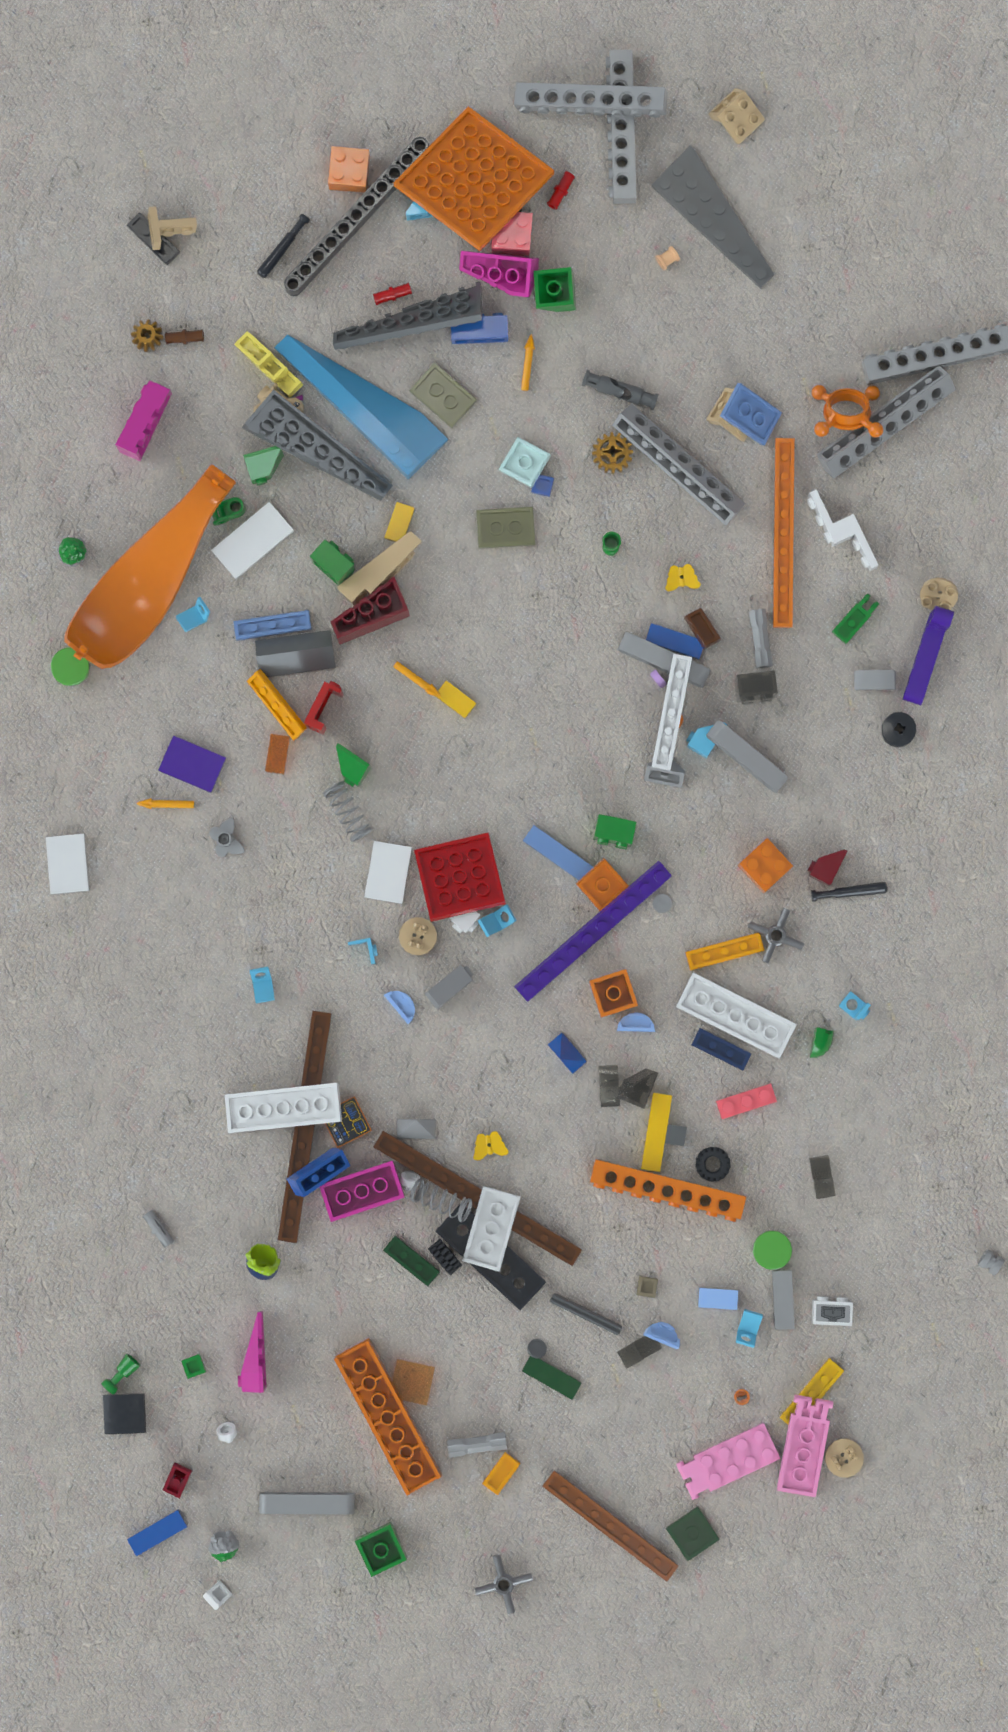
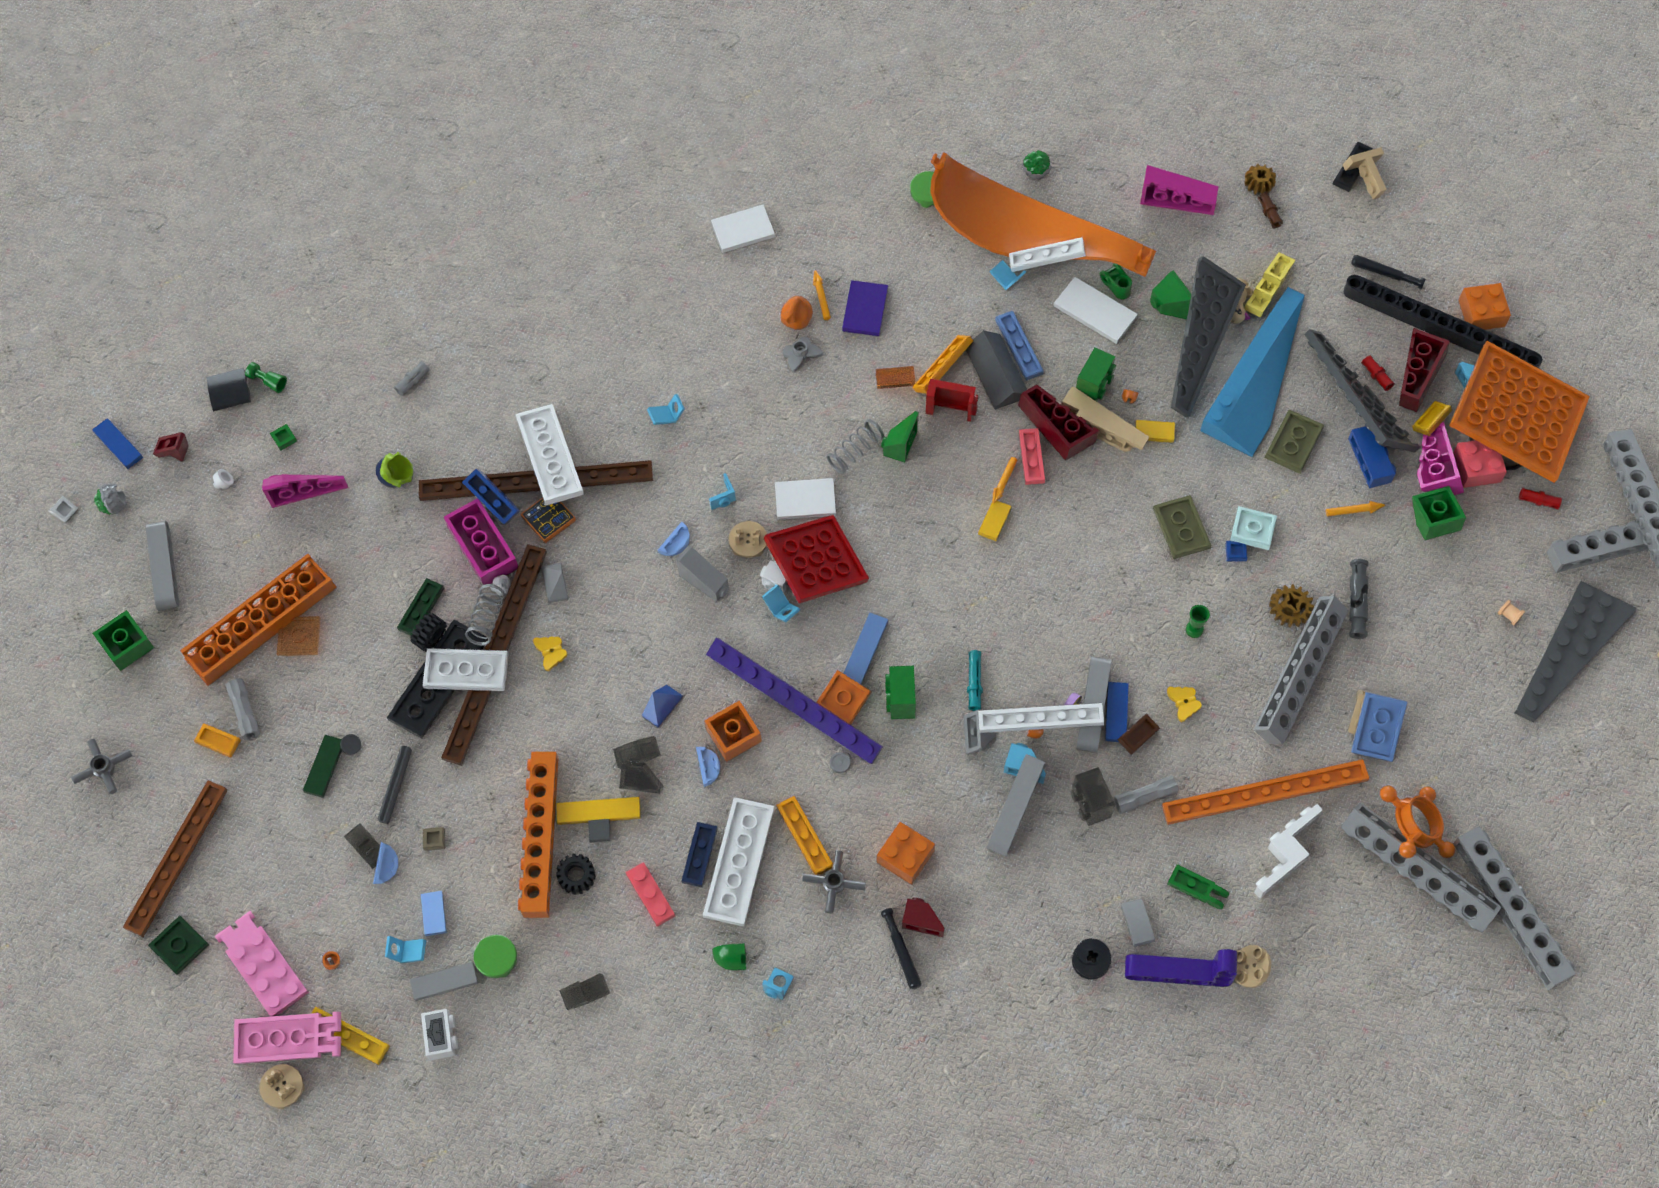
camera: 75 degrees right, 20 degrees down
none -> orange piece [780,295,813,330]
none -> teal pin [967,650,983,711]
none -> white tile [1009,237,1086,272]
none -> coral plate [1019,428,1045,485]
none -> orange hinge [1122,389,1139,404]
none -> dark red wedge [1399,328,1450,412]
none -> yellow tile [1412,401,1452,436]

